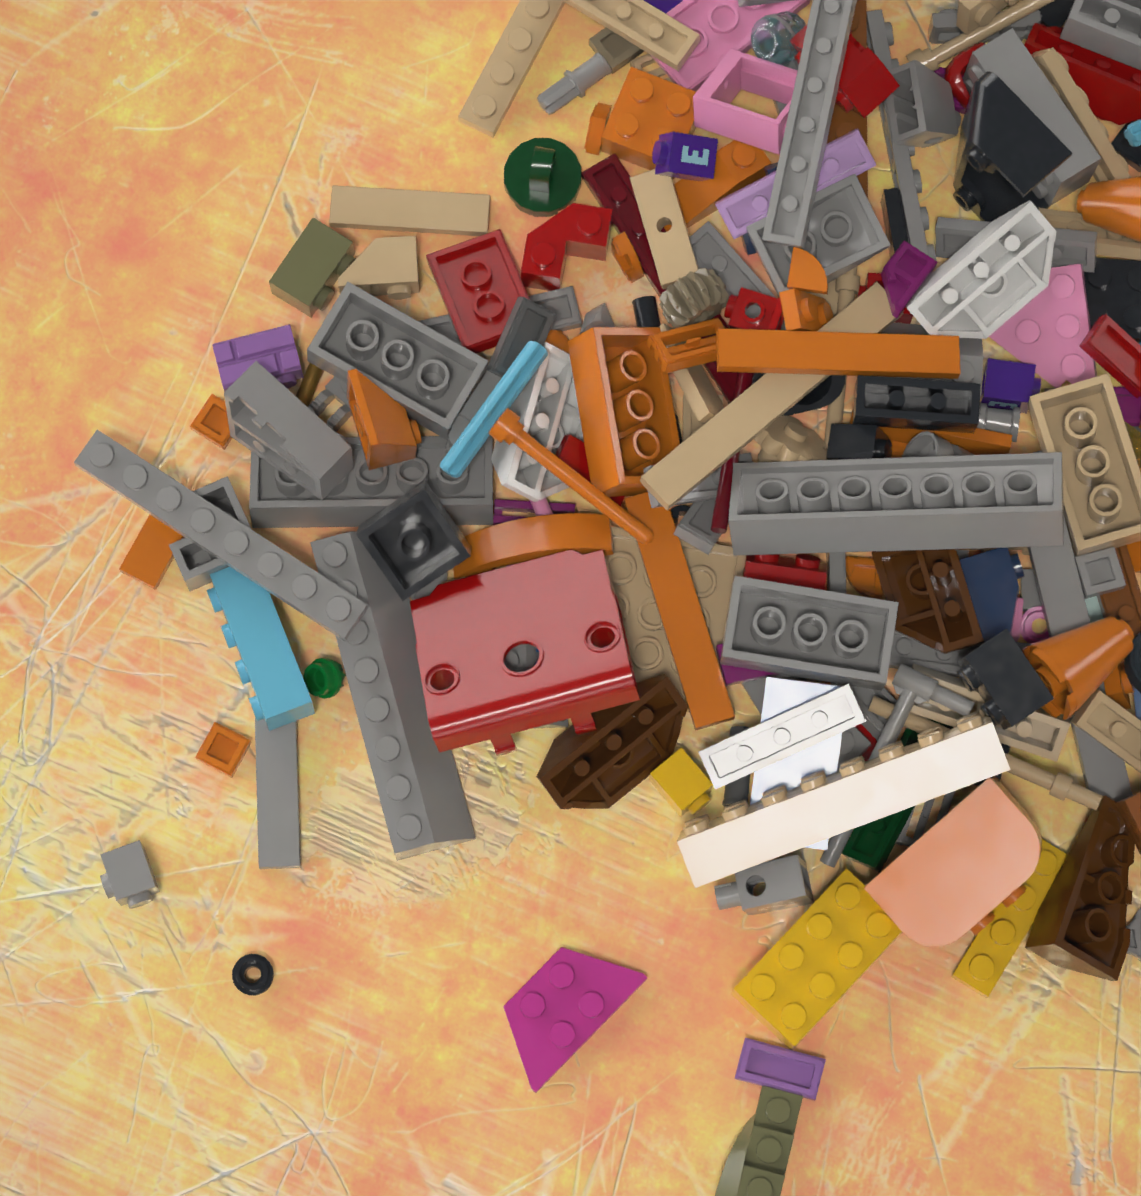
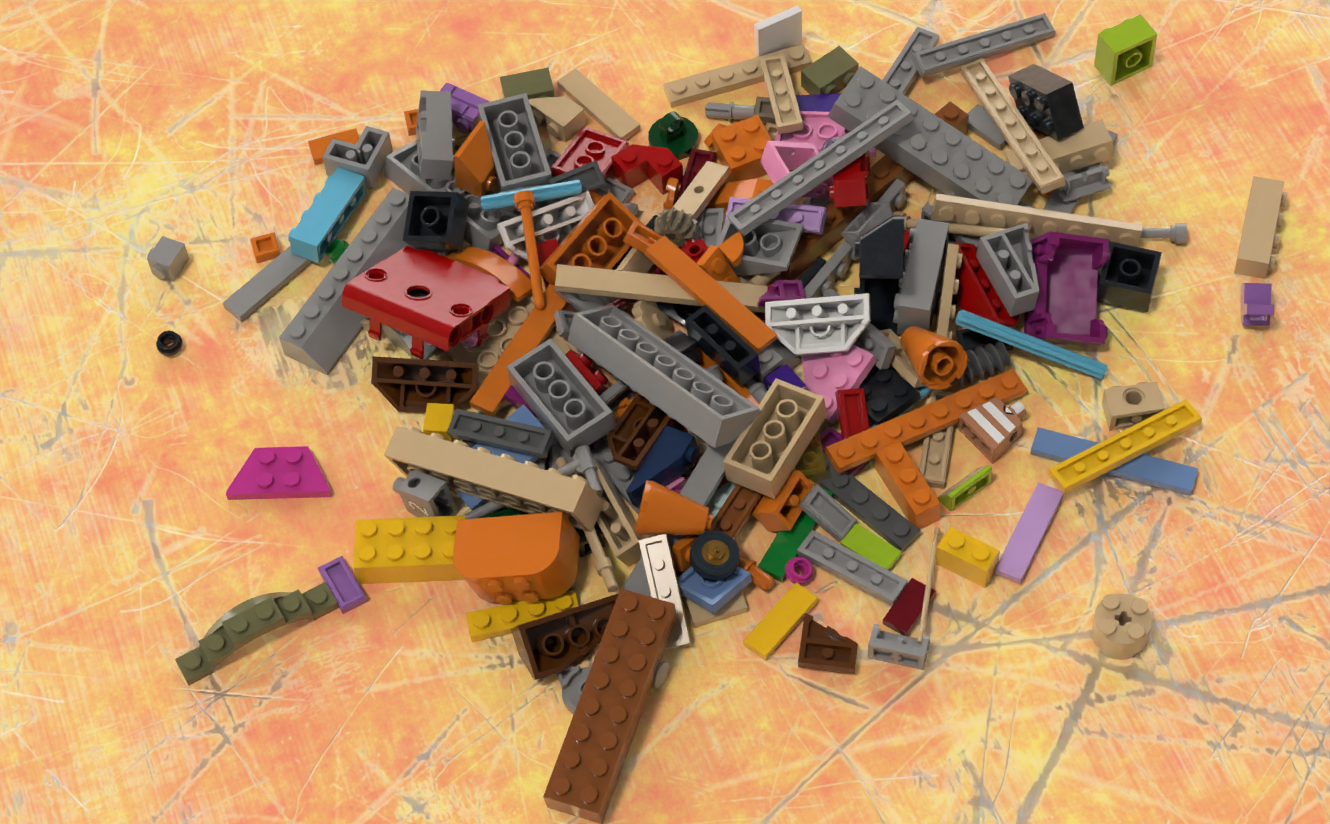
camera: 50 degrees right, 20 degrees down
light grey plate [74,429,368,641] -> none
dark purple brick [652,132,718,181] -> none
black brick [957,629,1054,730] -> none
light grey plate [1075,547,1126,599] -> none

